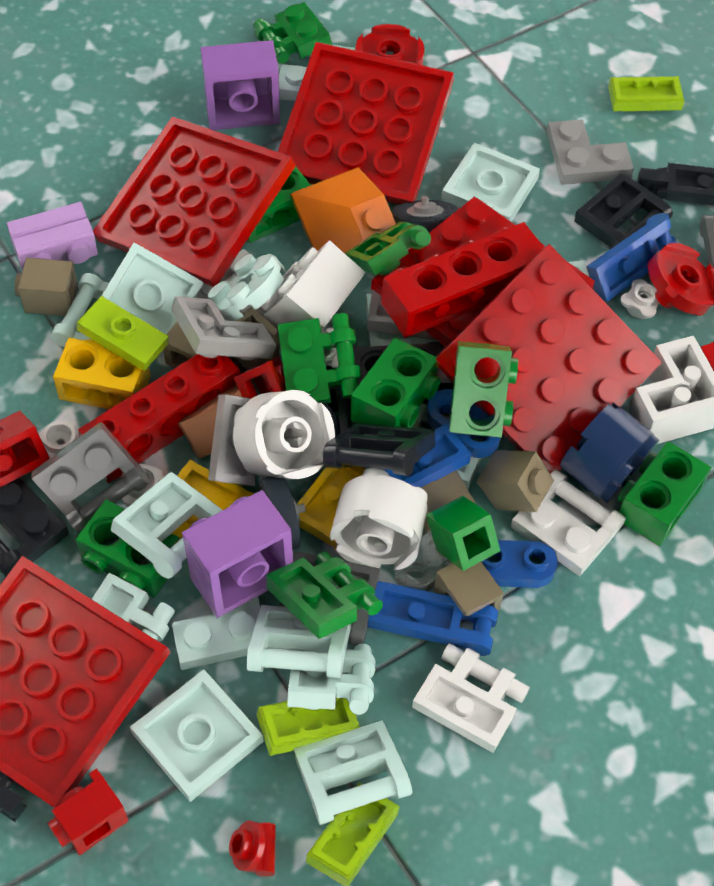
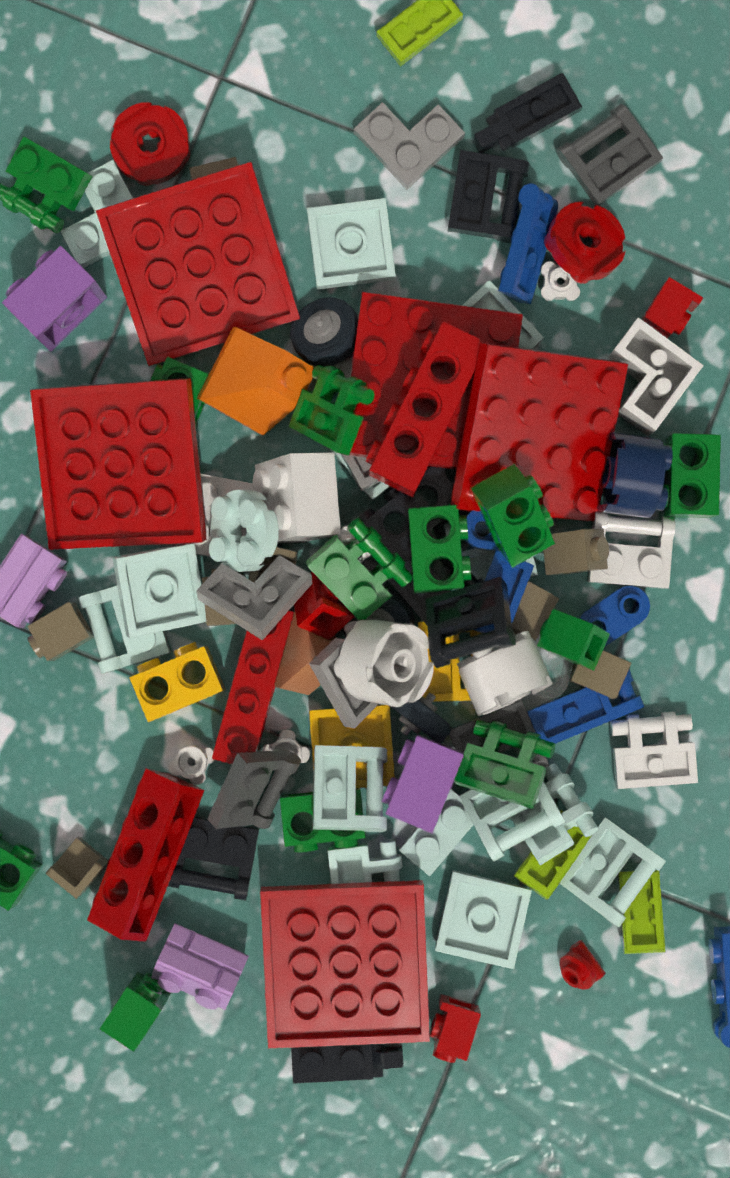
camera: 35 degrees left, 30 degrees up
lime plate [77,296,169,372] -> none

